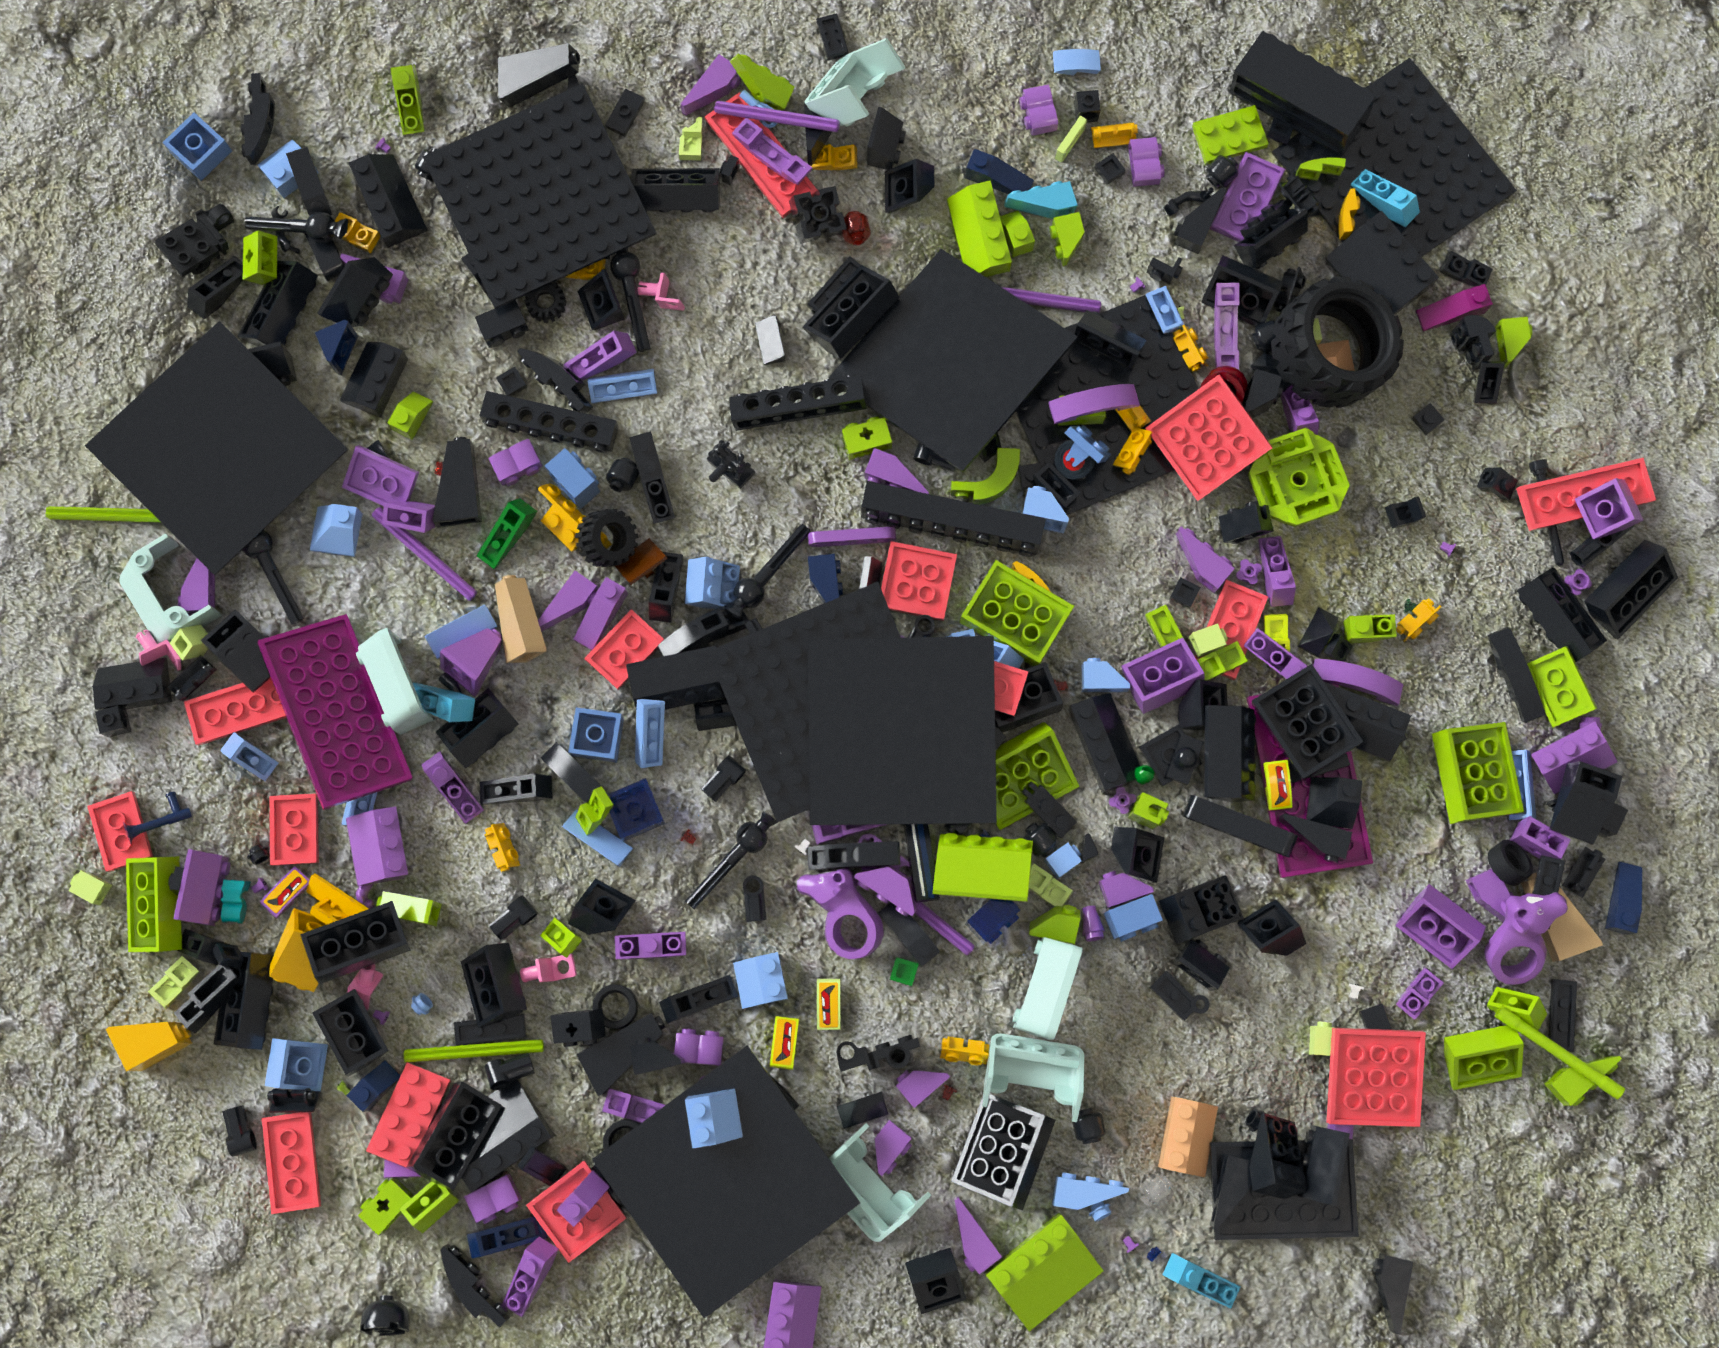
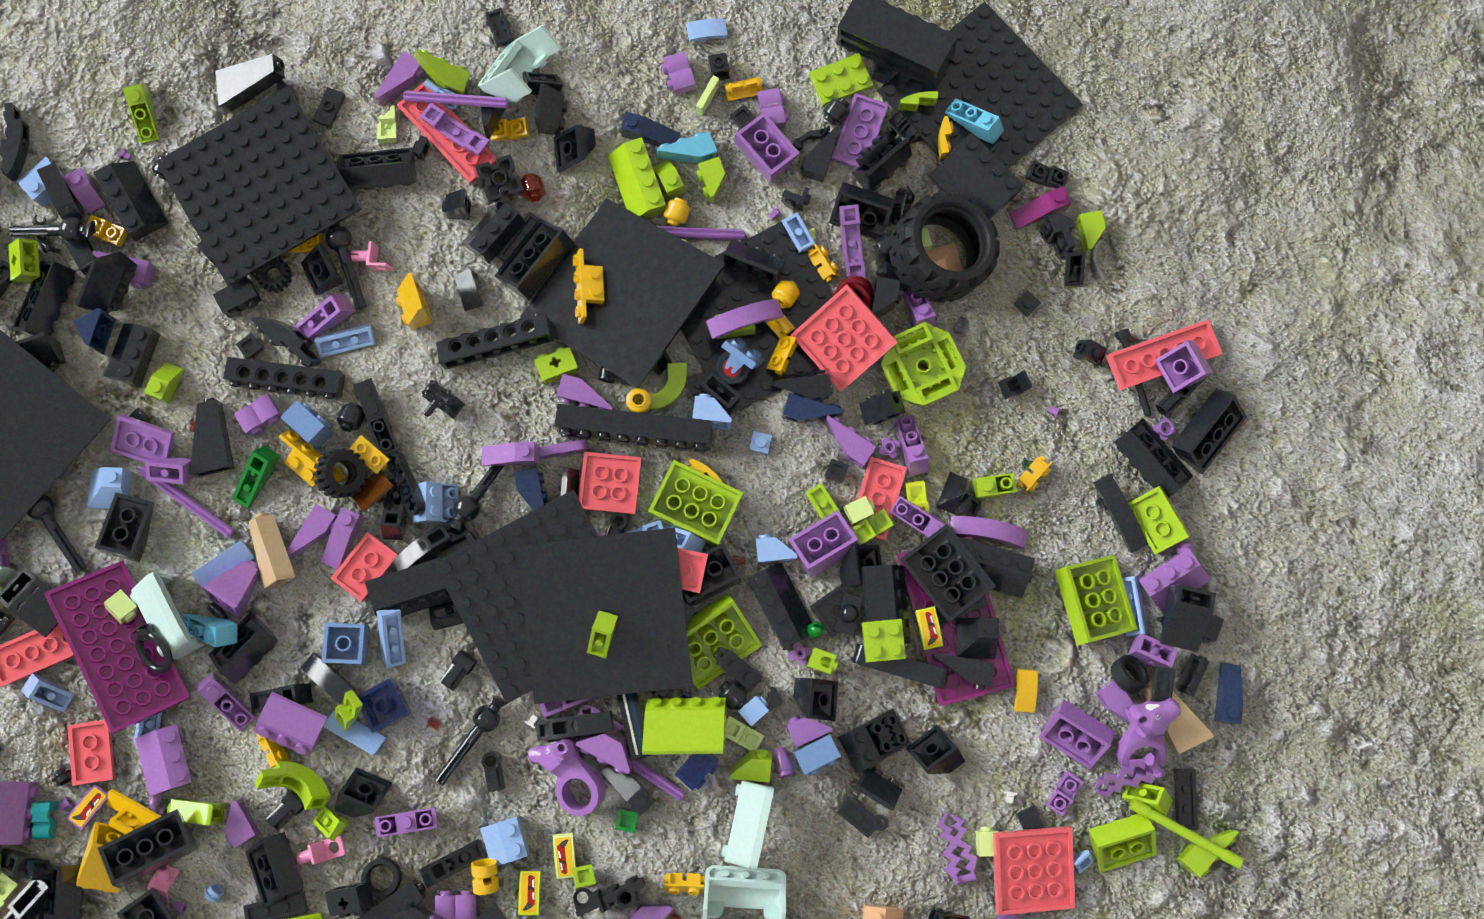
camera: 10 degrees left, 0 degrees up
none -> medium lavender slope [64,167,106,215]
none -> black slope [94,492,154,563]
none -> yellowish green brick [104,589,138,624]
none -> black piece [135,623,173,674]
none -> medium lavender slope [224,799,261,848]
none -> medium lavender slope [254,692,327,757]
none -> lime arch [255,761,331,810]
none -> yellow hinge [348,435,390,474]
none -> black beam [387,452,425,516]
none -> yellow slope [396,273,433,330]
none -> black slope [442,189,471,220]
none -> black slope [461,202,525,264]
none -> yellow wheel [471,858,499,895]
none -> medium lavender slope [482,441,540,466]
none -> black slope [522,71,563,95]
none -> lime tile [572,864,596,890]
none -> yellow bracket [573,248,604,324]
none -> lime slope [587,611,618,659]
none -> yellow head [626,388,652,413]
none -> yellow head [663,197,690,227]
none -> medium lavender slope [734,112,800,183]
none -> light blue plate [749,431,772,455]
none -> yellow head [772,280,800,309]
none -> black slope [772,369,833,400]
none -> dark blue slope [782,393,844,424]
none -> lime plate [862,619,906,663]
none -> medium lavender piece [937,813,978,886]
none -> yellow slope [1014,669,1038,713]
none -> light blue slope [1074,850,1095,874]
none -> medium lavender piece [1095,753,1164,798]

